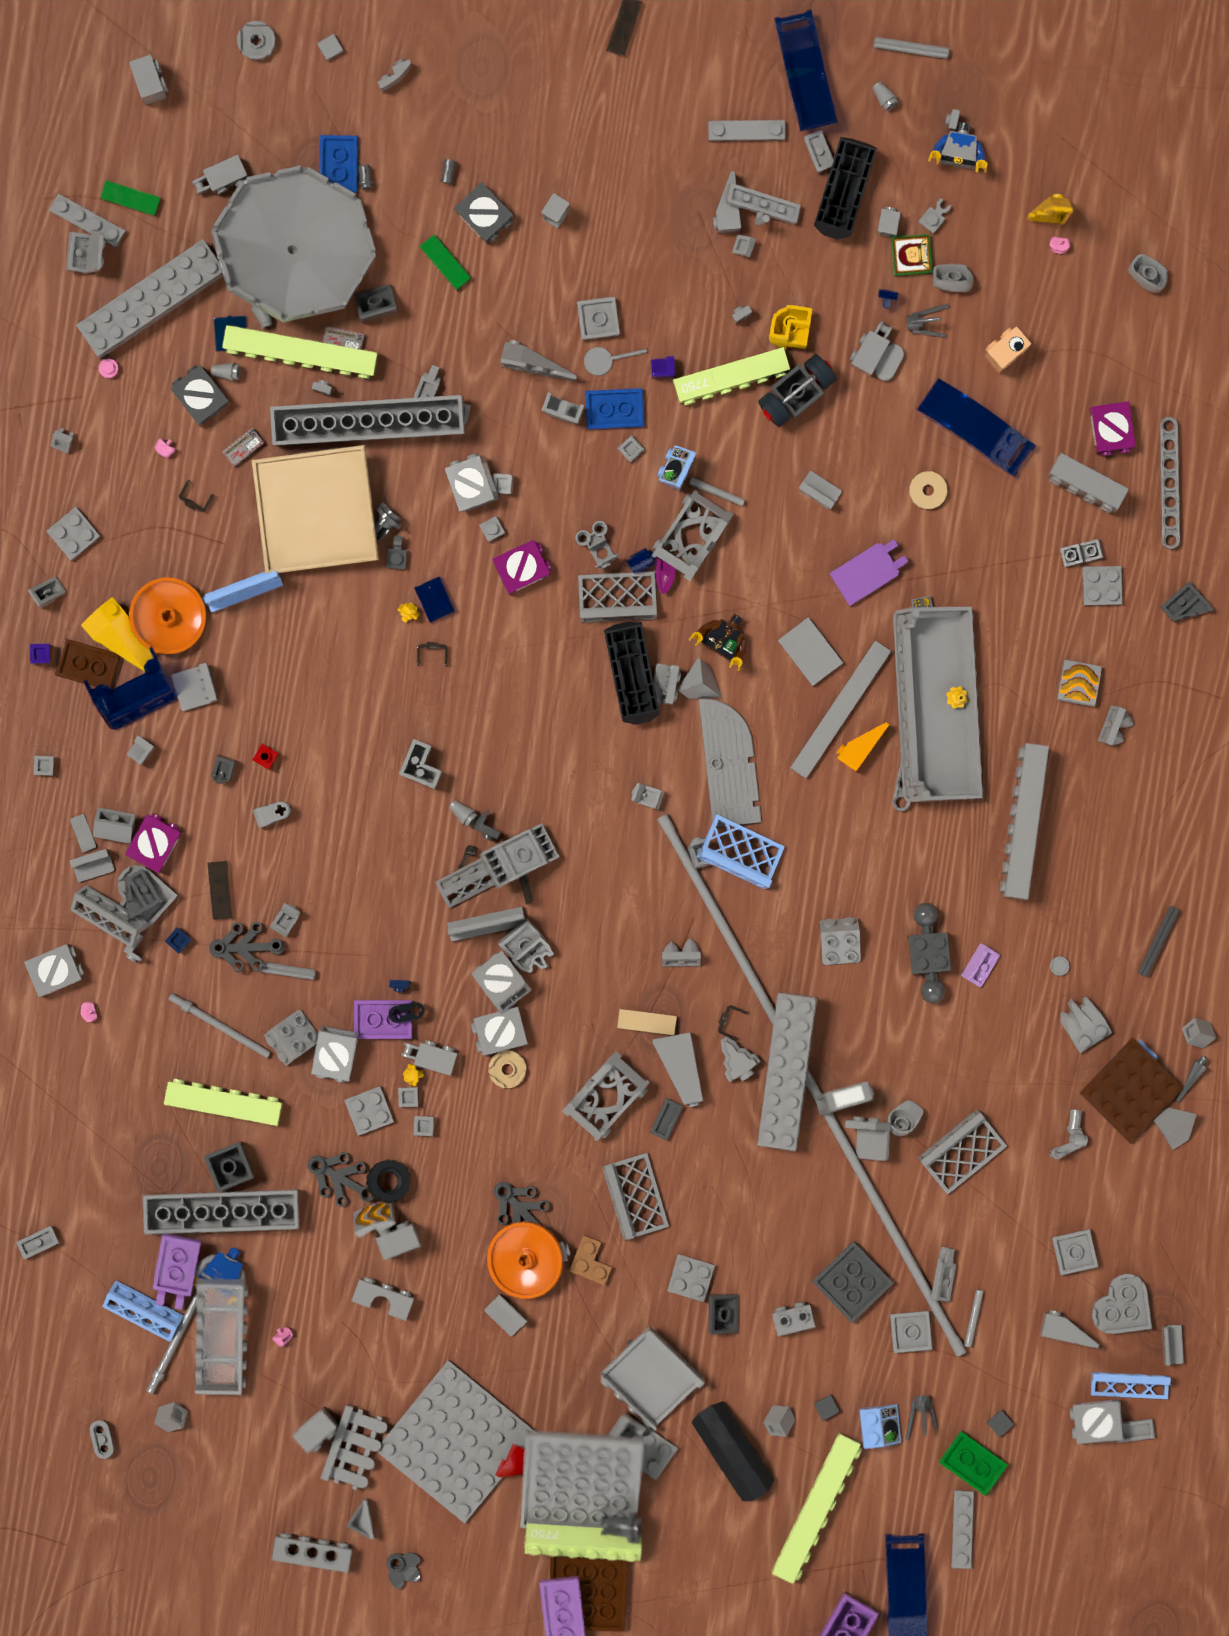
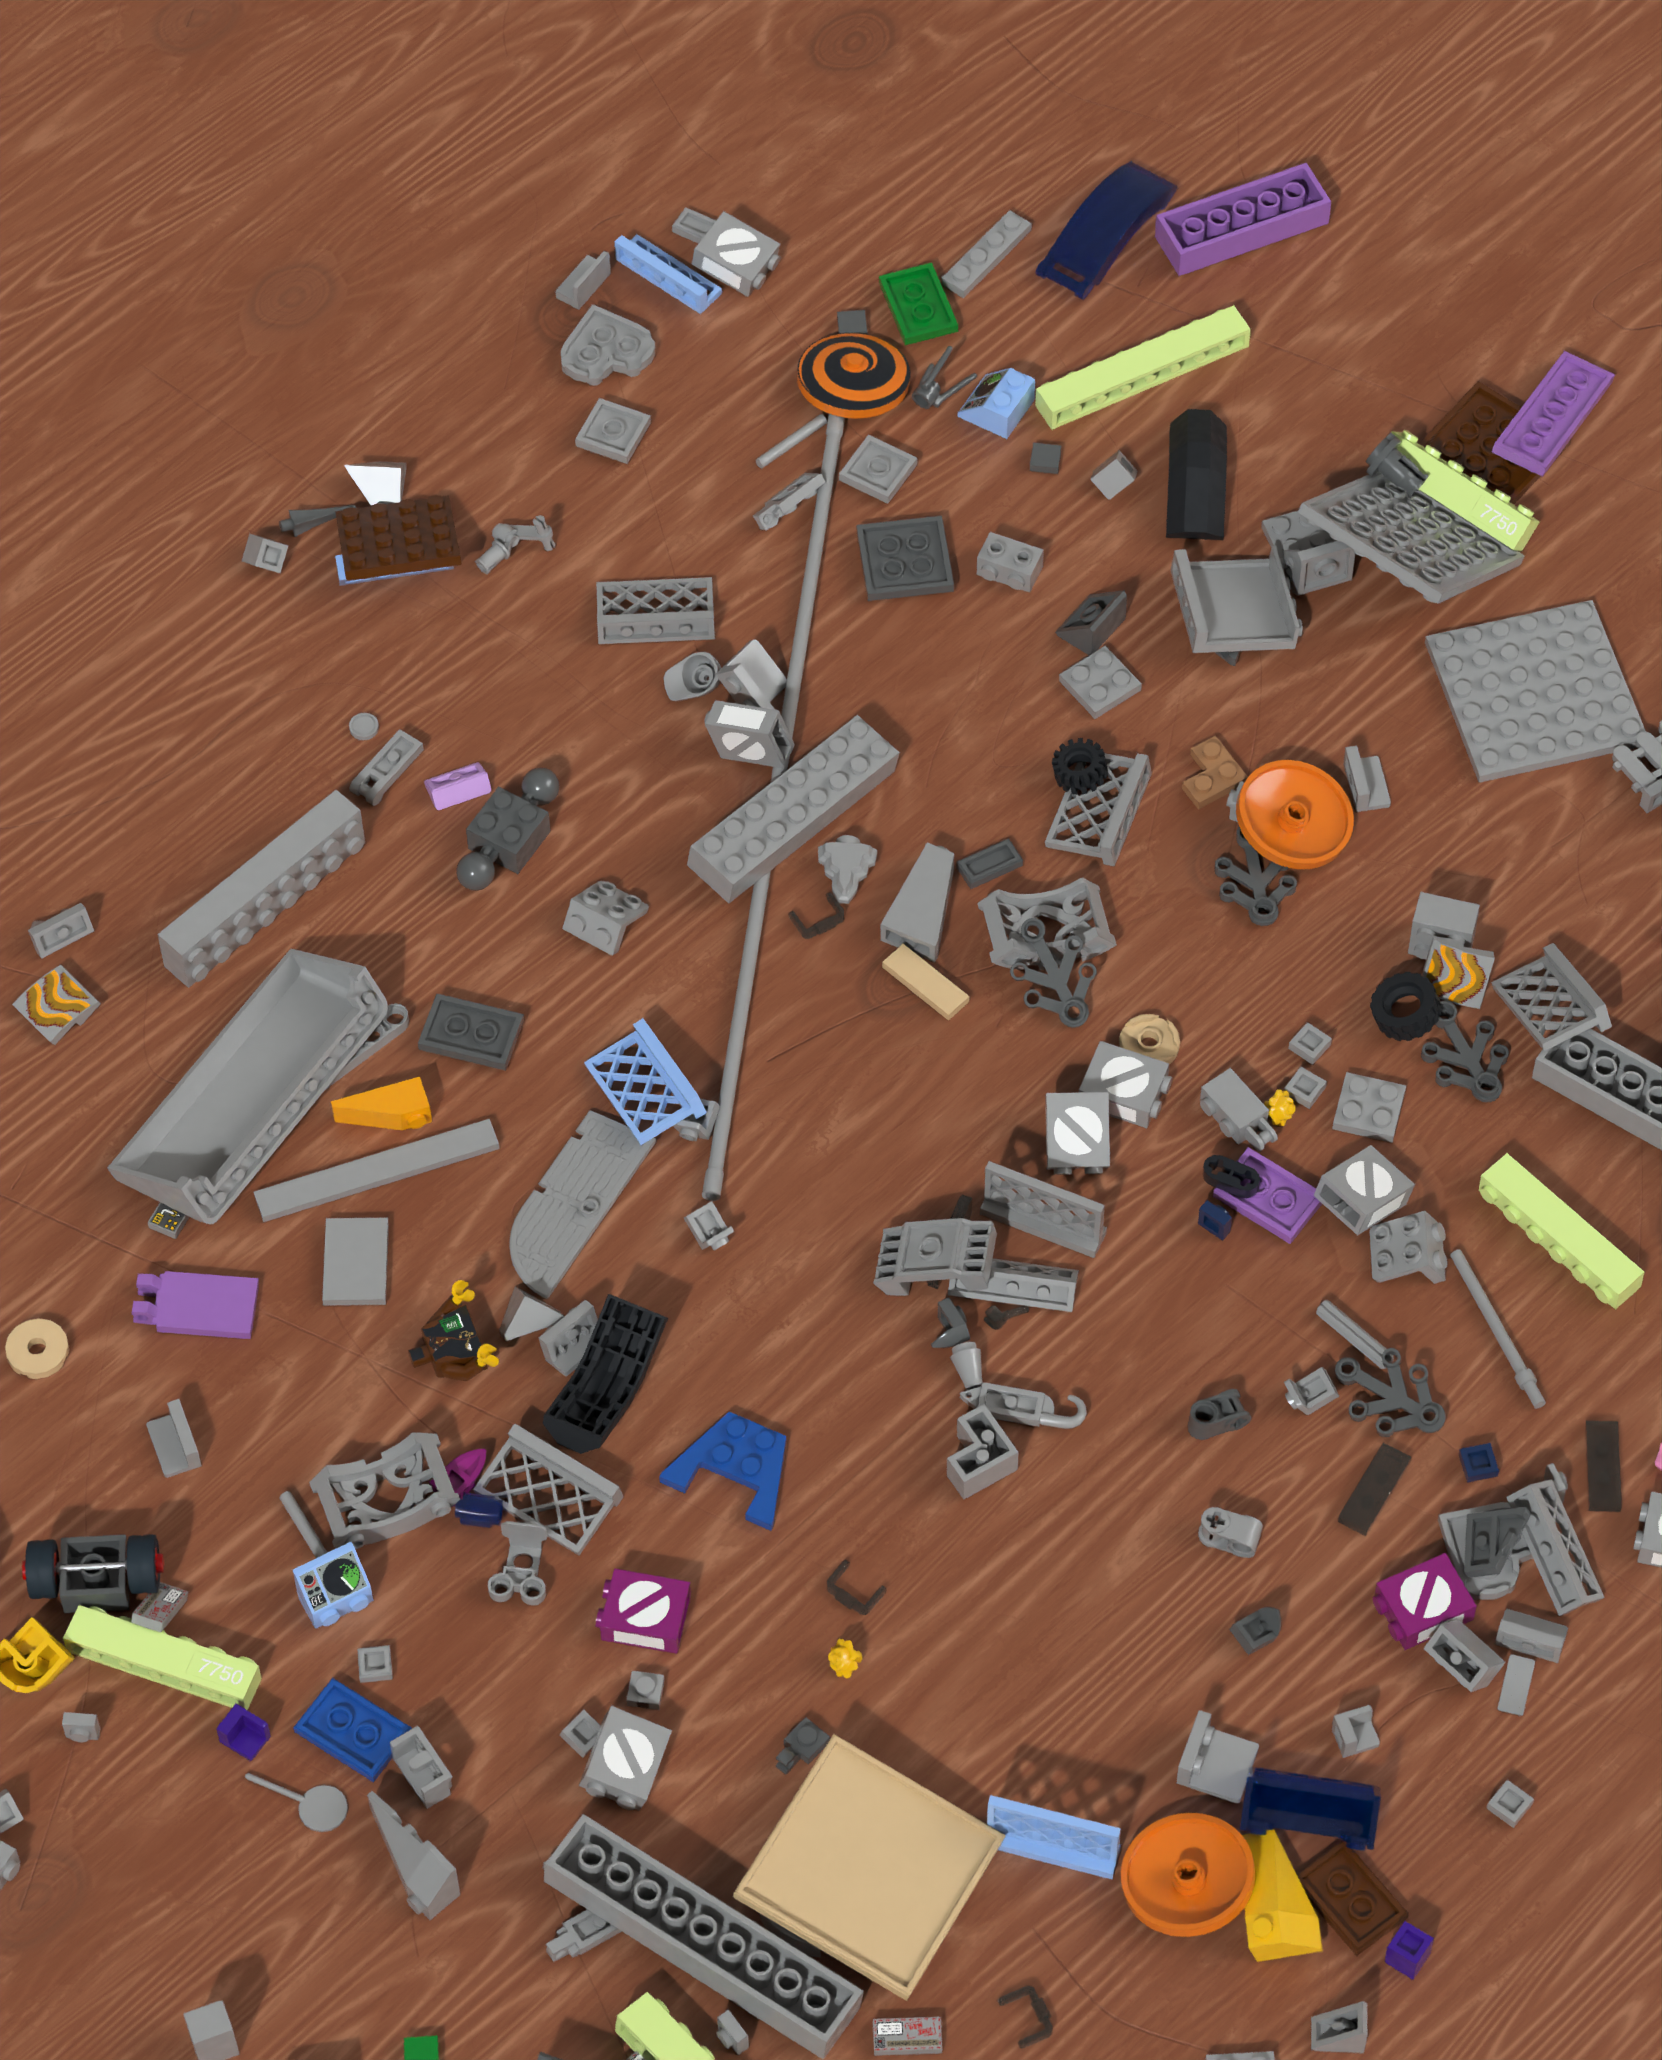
camera: 145 degrees left, 30 degrees down
dark grey brick [203,1141,255,1192] -> none
red plate [252,744,279,770] -> none
light grey arch [352,1276,415,1321] -> none
dark grey piece [374,502,402,543] -> none
clear blue plate [414,577,455,623] -> none
red slope [495,1444,525,1477] -> none
light grey plate [498,918,554,973] -> none
light grey plate [577,297,620,340] -> none
light grey tile [662,938,701,967] -> none
yellow plant [946,686,968,709] -> none
light grey slope [1040,1310,1099,1348] -> none
light grey plate [1060,996,1112,1053] -> none
dark grey axle [1138,906,1179,977] -> none
none -> light grey tile [131,1582,188,1632]
none -> light grey plate [349,729,424,806]
none -> dark grey plate [418,994,524,1071]
none -> blue wing [659,1412,786,1531]
none -> dish [797,333,910,418]
none -> light grey plate [960,1382,1087,1429]
none -> dark grey plant [1010,918,1097,1028]
none -> black tyre [1052,738,1108,795]
none -> dark grey piece [1187,1389,1252,1440]
none -> light grey fence [1491,943,1612,1051]
none -> clear smoke tile [1585,1420,1622,1512]

